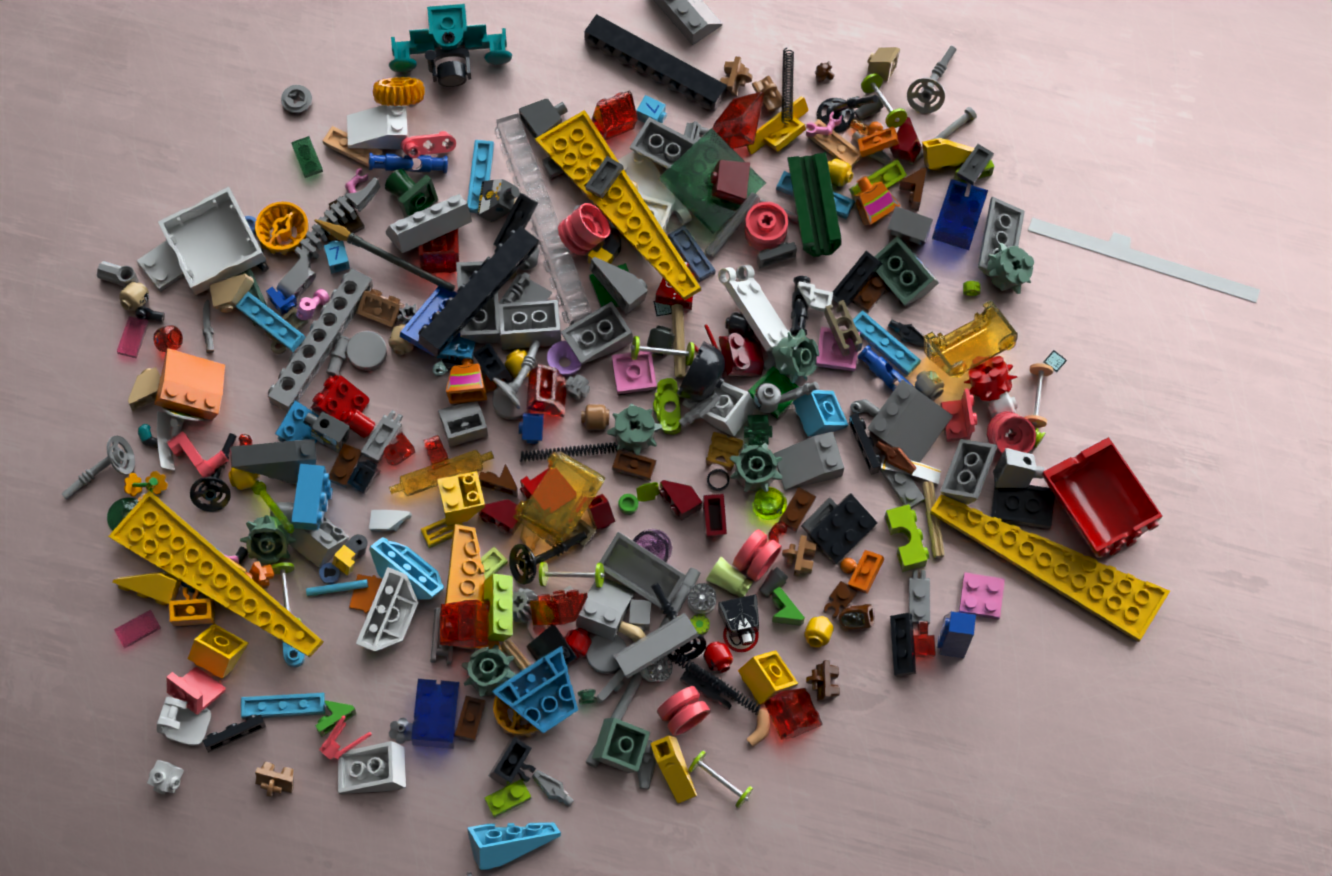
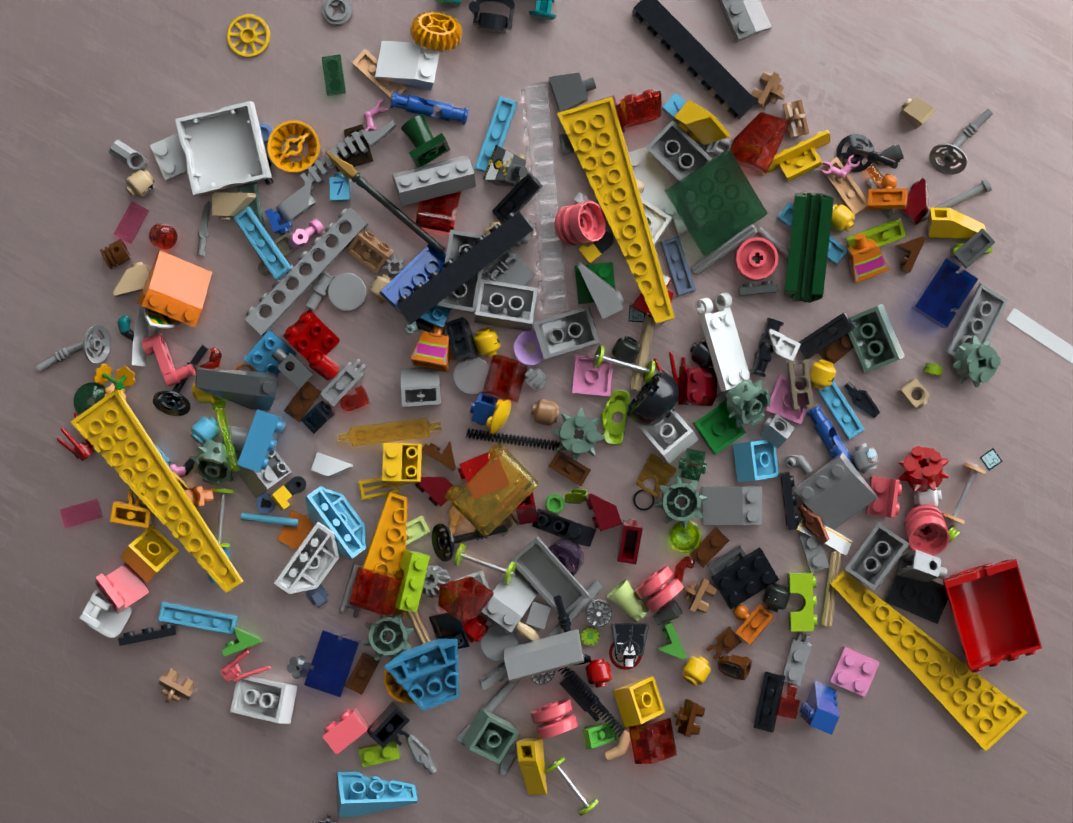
camera: 20 degrees right, 20 degrees up
yellow slope [112,571,181,605] -> none
black arm [135,306,165,322] -> none
white brick [147,760,184,795] -> none
coral beam [400,131,456,158] -> none
clear red leg [423,435,449,469] -> none
light grey dish [493,340,540,410] -> none
clear green bush [577,689,597,704] -> none
dark grey plate [585,156,624,199] -> none
light grey piece [679,394,720,427] -> none
dark red torso [710,160,750,205] -> none
light grey head [753,383,781,413] -> none
light grey piece [779,382,819,404] -> none
black piece [781,48,794,124] -> none
reddish brown plant [815,61,835,82] -> none
lime axle [861,73,907,128] -> none
light grey slope [888,206,933,245] -> none
clear yellow windscreen [924,300,1018,378] -> none
none -> red plant [57,412,94,461]
none -> reddish brown piece [100,239,132,270]
none -> medium azure head [191,417,220,445]
none -> yellow wheel [227,14,270,57]
none -> sand blue piece [306,584,329,608]
none -> coral brick [322,708,369,755]
none -> yellow dish [486,399,511,434]
none -> black slope [532,509,596,547]
none -> bright green slope [582,721,617,749]
none -> yellow slope [674,100,730,145]
none -> light grey brick [760,414,795,449]
none -> pearl dark grey head [762,583,790,612]
none -> yellow head [810,360,836,389]
none -> tan brick [898,378,930,409]

